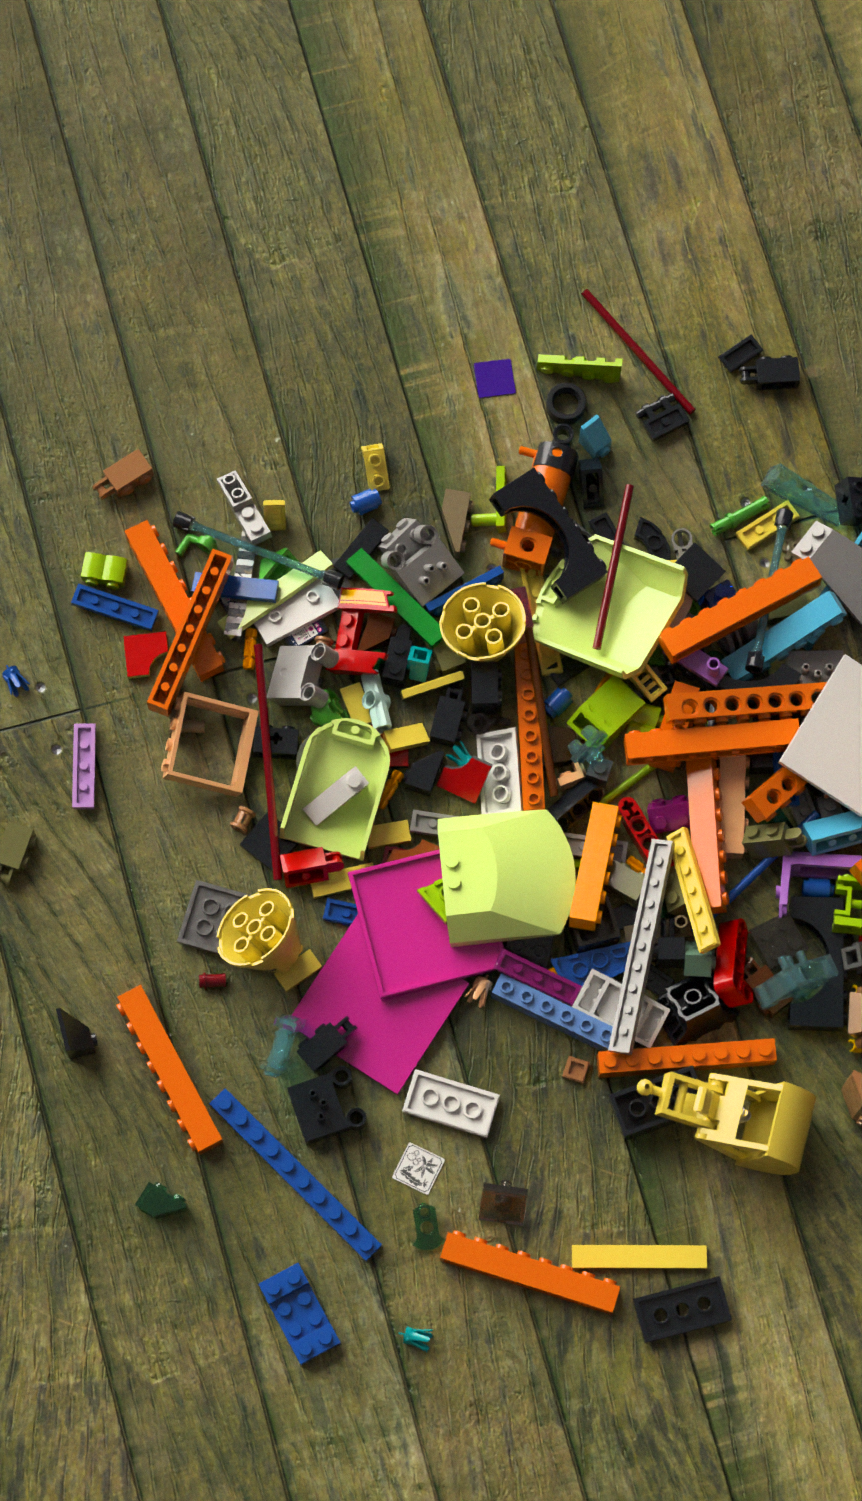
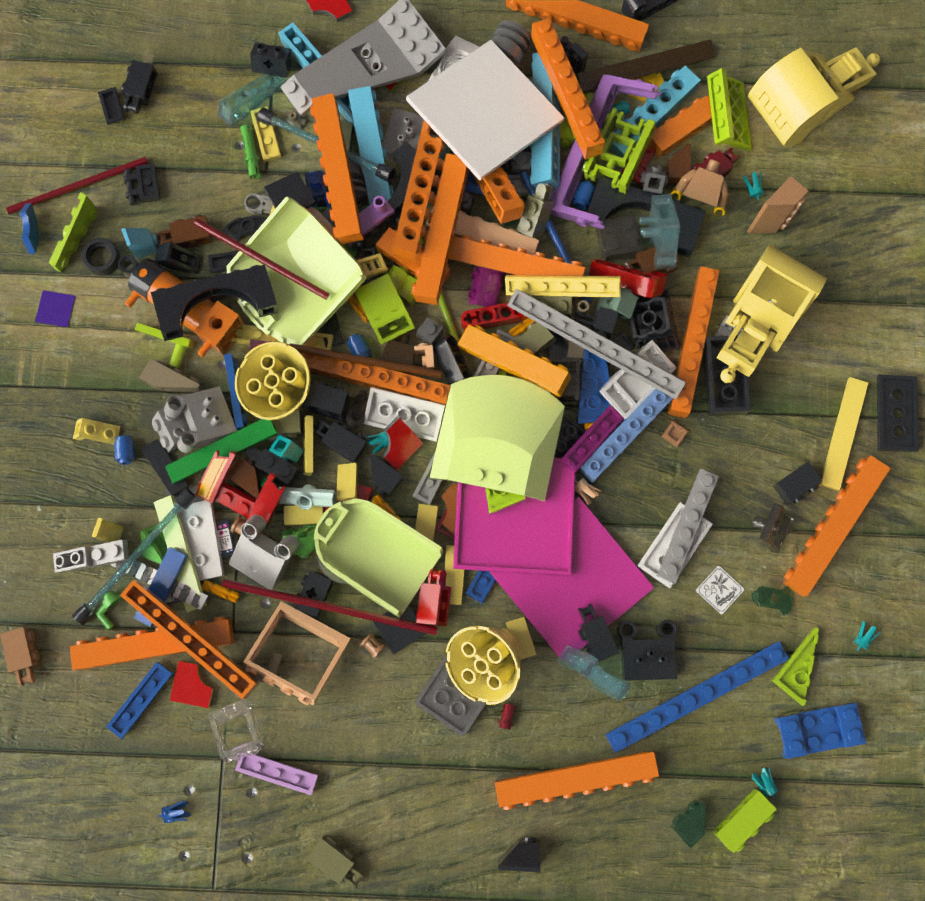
camera: 70 degrees left, 5 degrees up
lime brick [81,552,129,590] -> none
white slope [303,766,369,826] -> none
clear light blue hips [567,725,608,764] -> none
none -> blue tile [20,203,39,254]
none -> reddish brown brick [157,215,213,249]
none -> clear window [208,699,264,764]
none -> light grey plate [656,469,719,584]
none -> lime brick [712,789,776,853]
none -> teal piece [751,767,779,799]
none -> lime wing [771,627,819,706]
none -> black brick [773,462,822,505]

